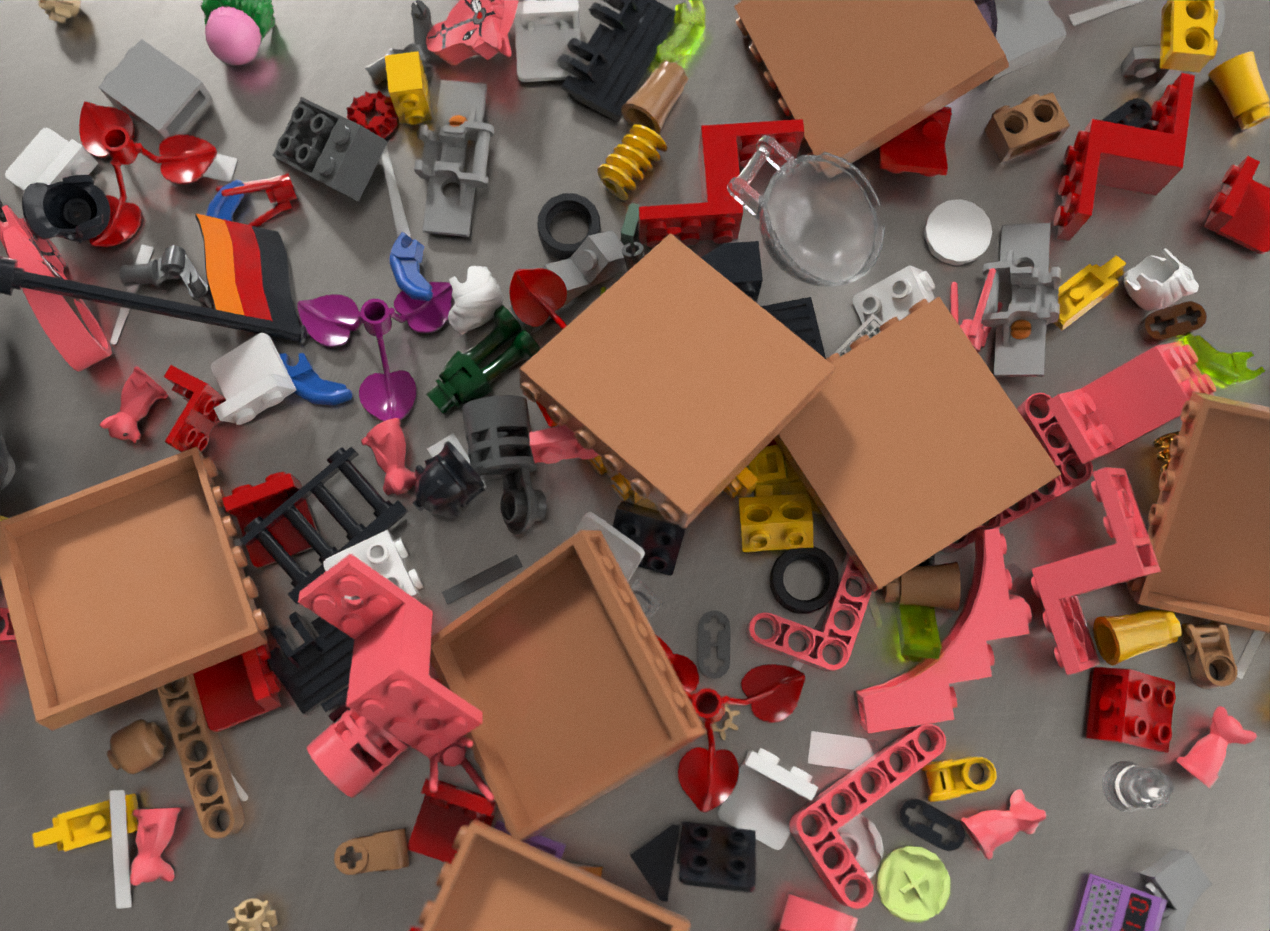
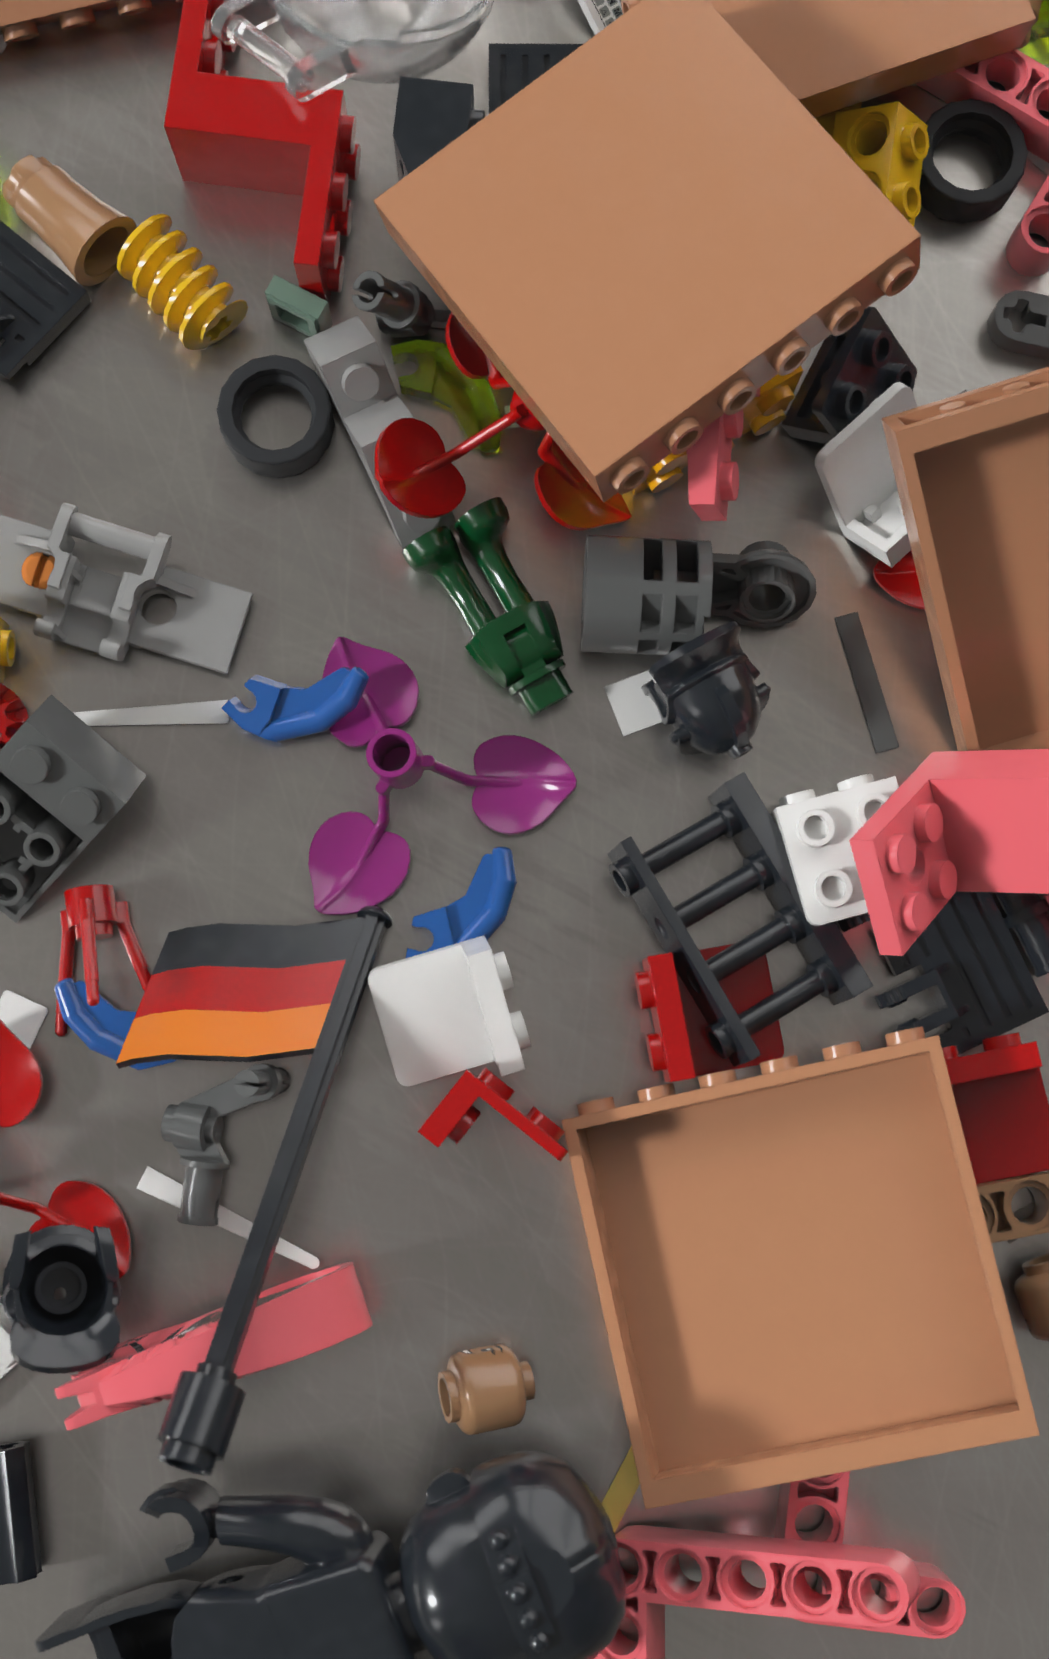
camera: 85 degrees left, 5 degrees up
coral animal [99,366,169,443] -> none
coral animal [361,418,416,495] -> none
white hair [448,266,504,335] -> none
none -> medium nougat head [438,1343,535,1435]

